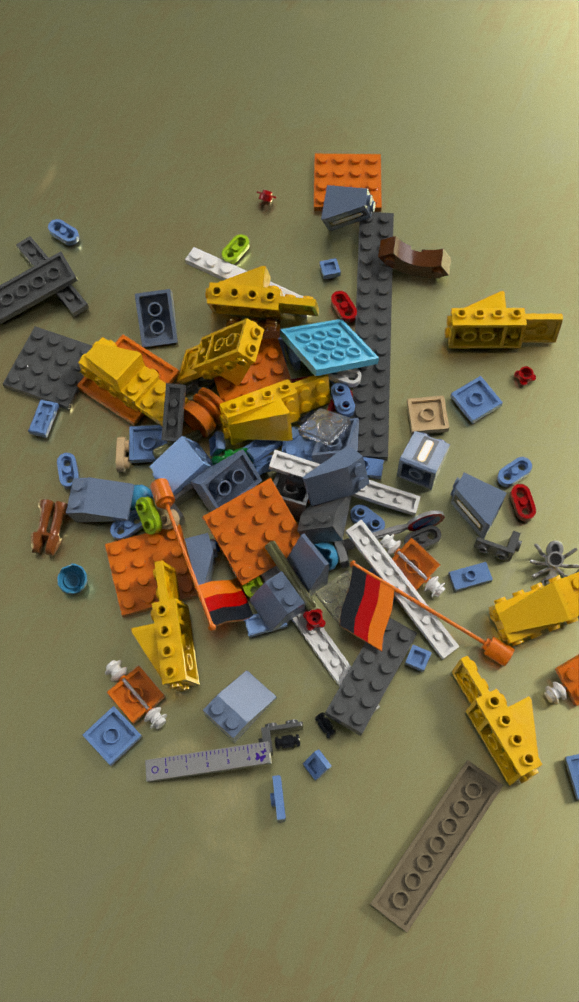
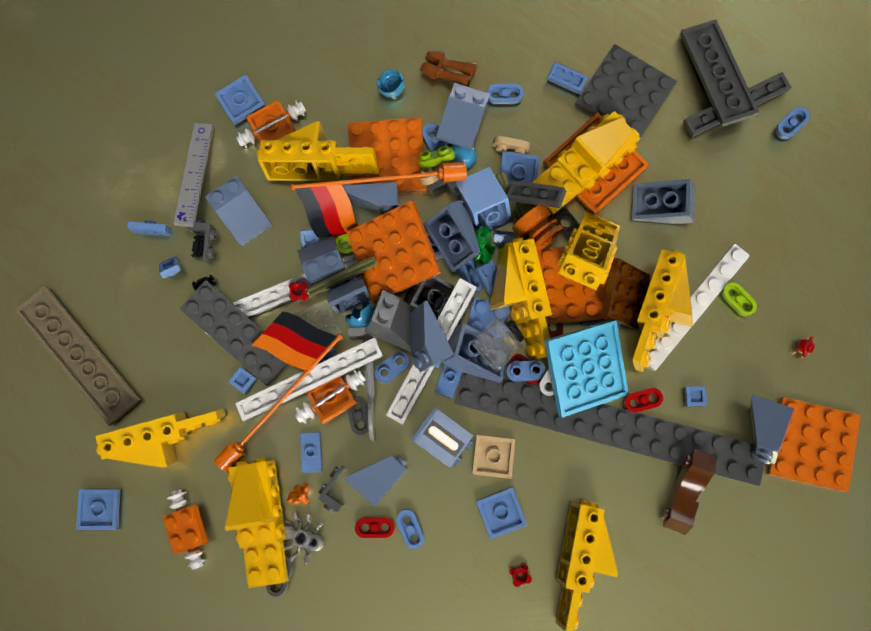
camera: 105 degrees right, 15 degrees up
none -> orange plant [286,483,309,505]

